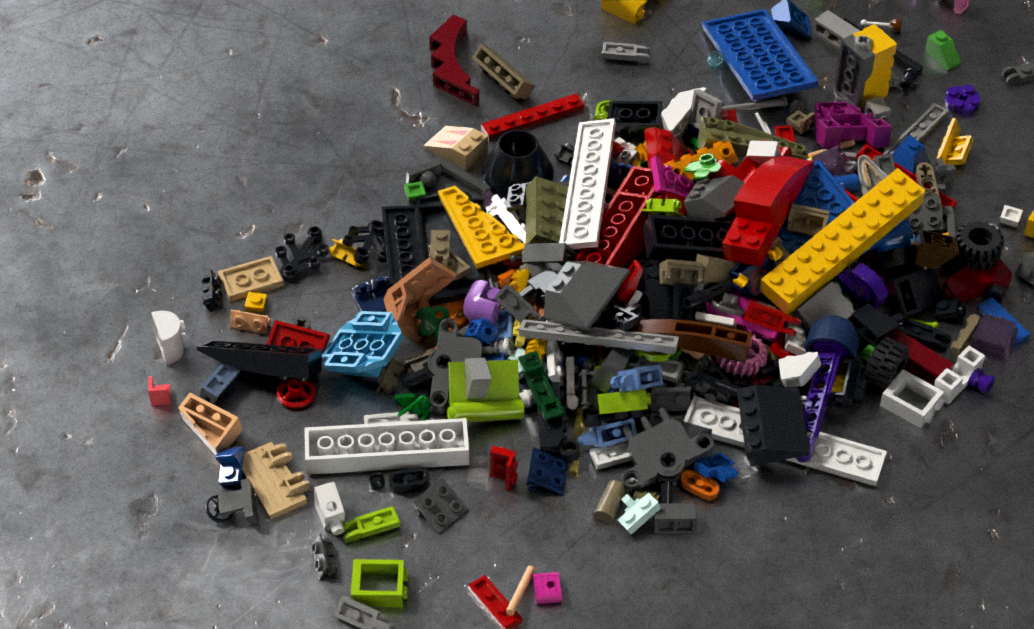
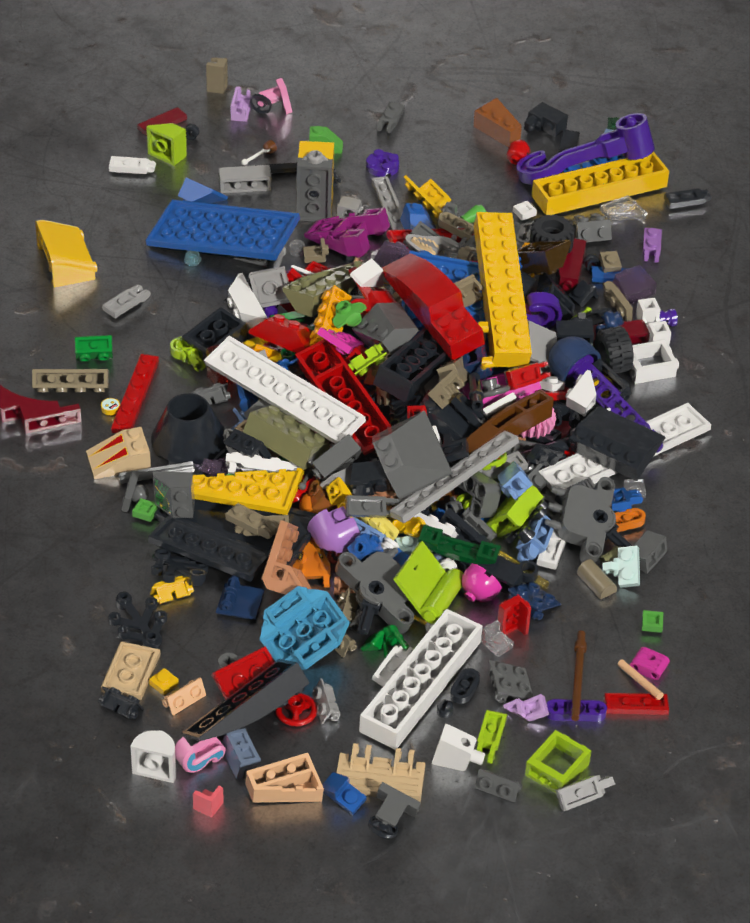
camera: 55 degrees left, 5 degrees down
dark green plate [415,306,450,341] -> none
light grey slope [465,358,492,399] -> none
none -> green bracket [75,335,113,362]
none -> tile [101,398,120,416]
none -> dark grey slope [153,472,195,518]
none -> bright pink animal [175,737,226,773]
none -> light grey hinge [312,678,340,724]
none -> bright green cone [460,204,486,223]
none -> dark pink cylinder [461,564,502,603]
none -> lavender slope [503,694,549,721]
none -> dark purple beam [546,699,607,722]
none -> reddish brown bar [571,630,587,721]
none -> dark blue animal [595,311,624,333]
none -> dark tan bracket [598,251,622,273]
none -> bright green plate [642,610,663,633]

